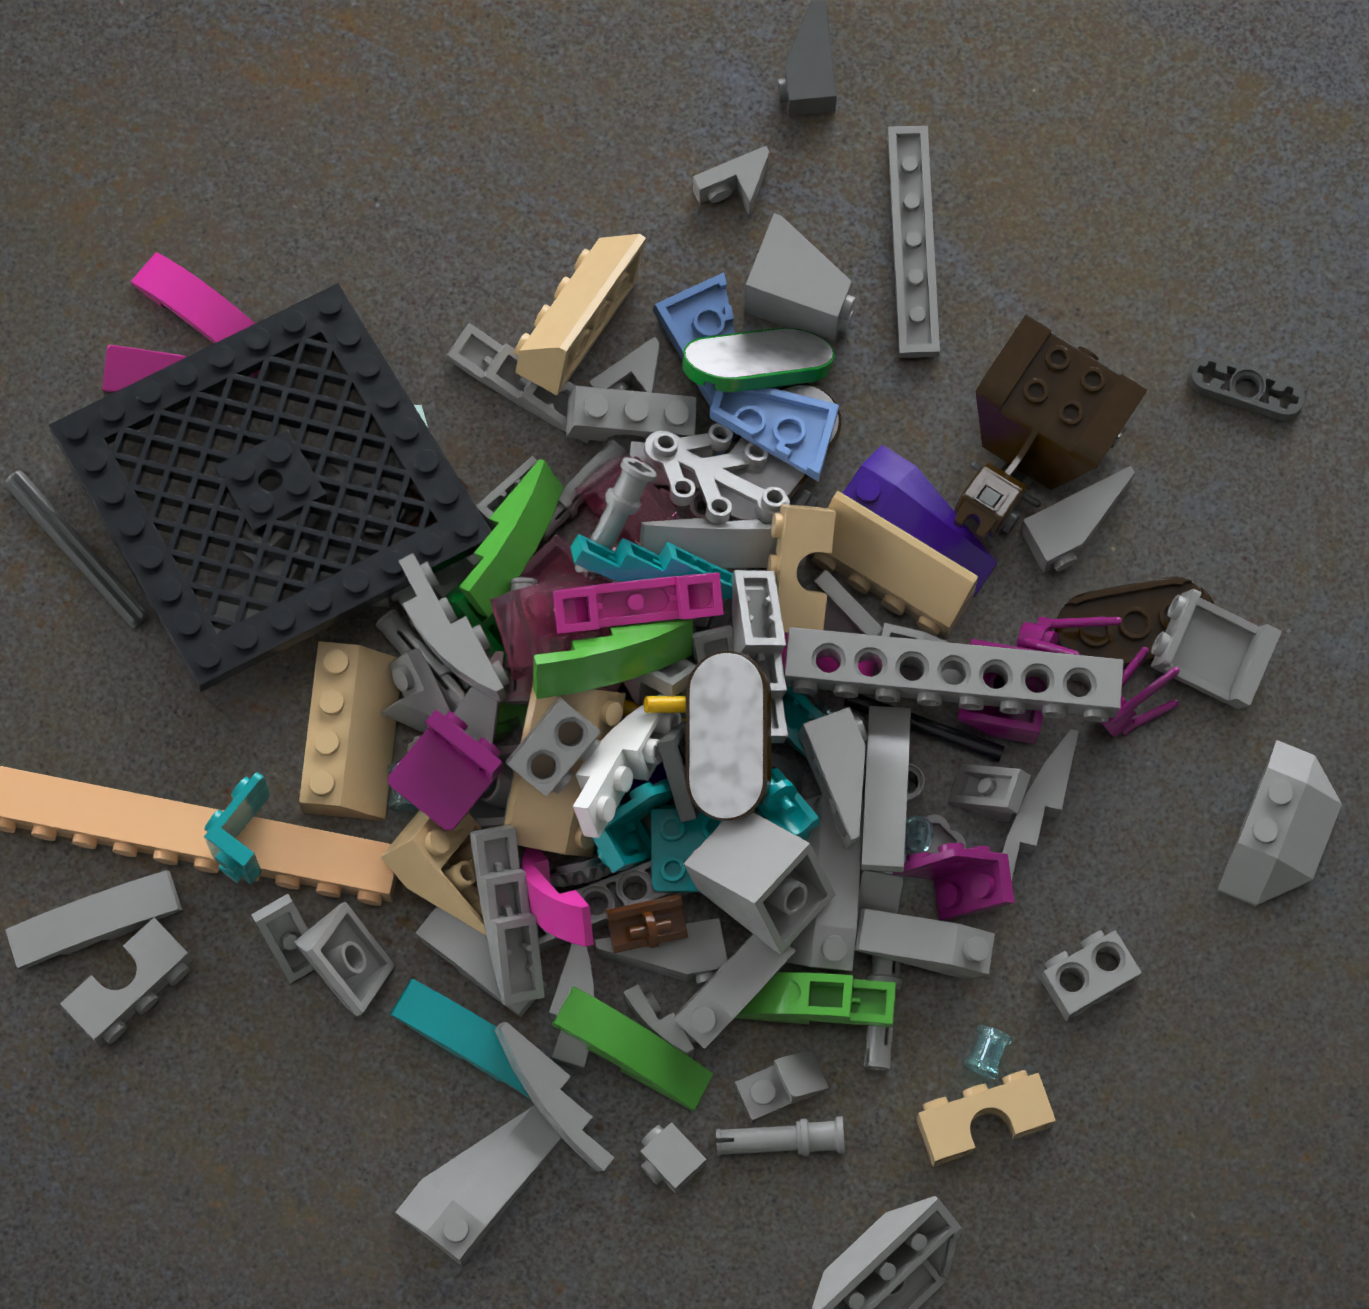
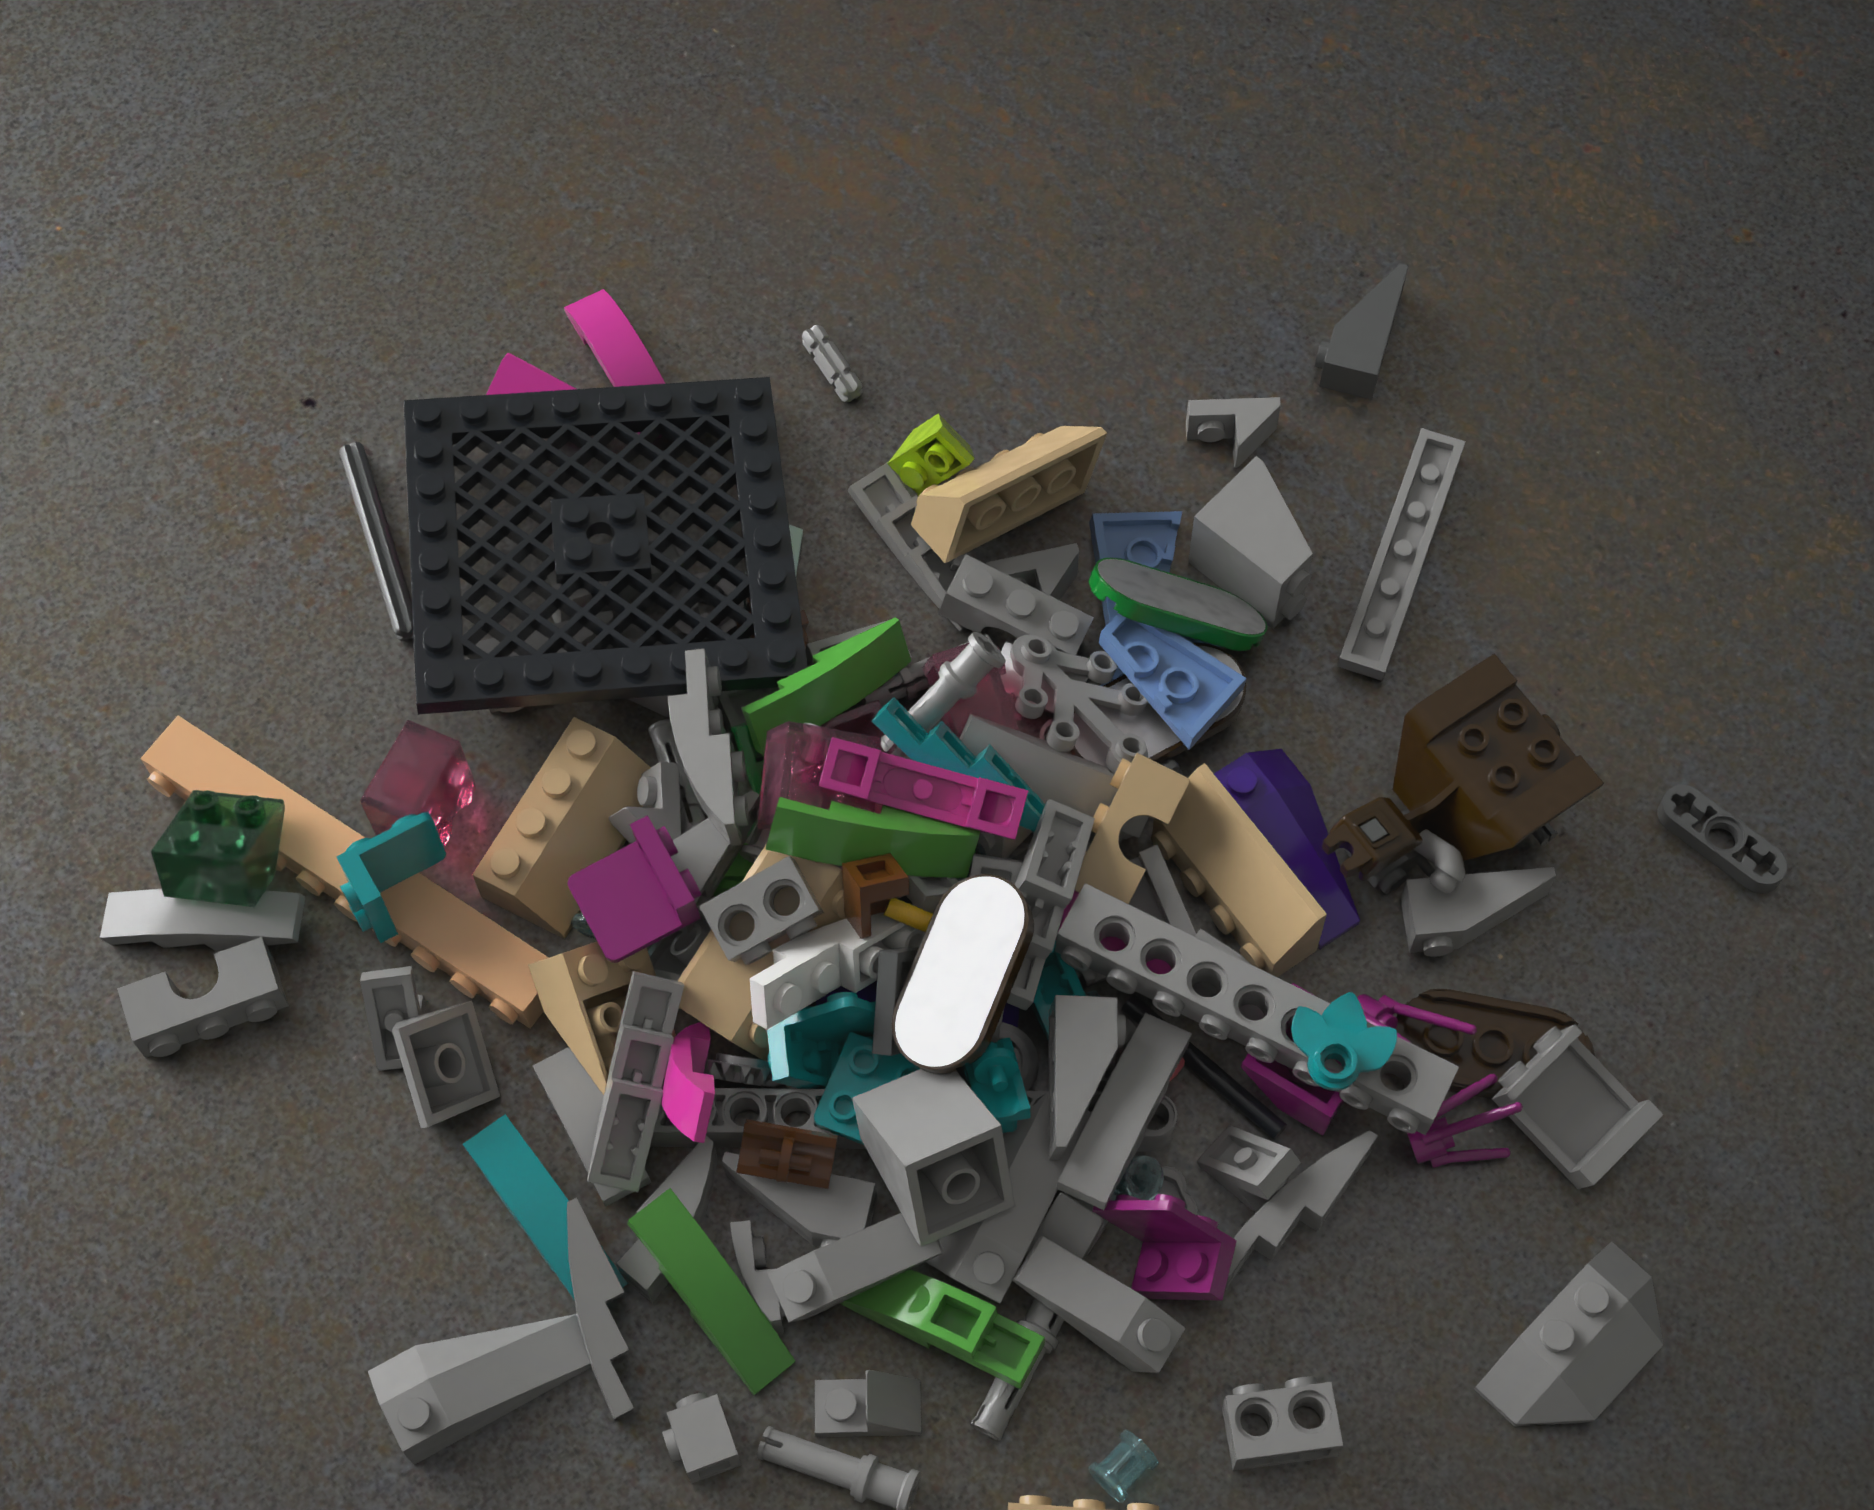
camera: 25 degrees right, 10 degrees down
none -> clear green slope [151,790,285,907]
none -> clear pink brick [360,720,475,847]
none -> light grey axle [802,325,863,403]
none -> reddish brown panel [842,853,909,939]
none -> lime slope [887,413,975,496]
none -> teal plate [1291,992,1397,1091]
none -> light grey arm [1413,829,1465,894]

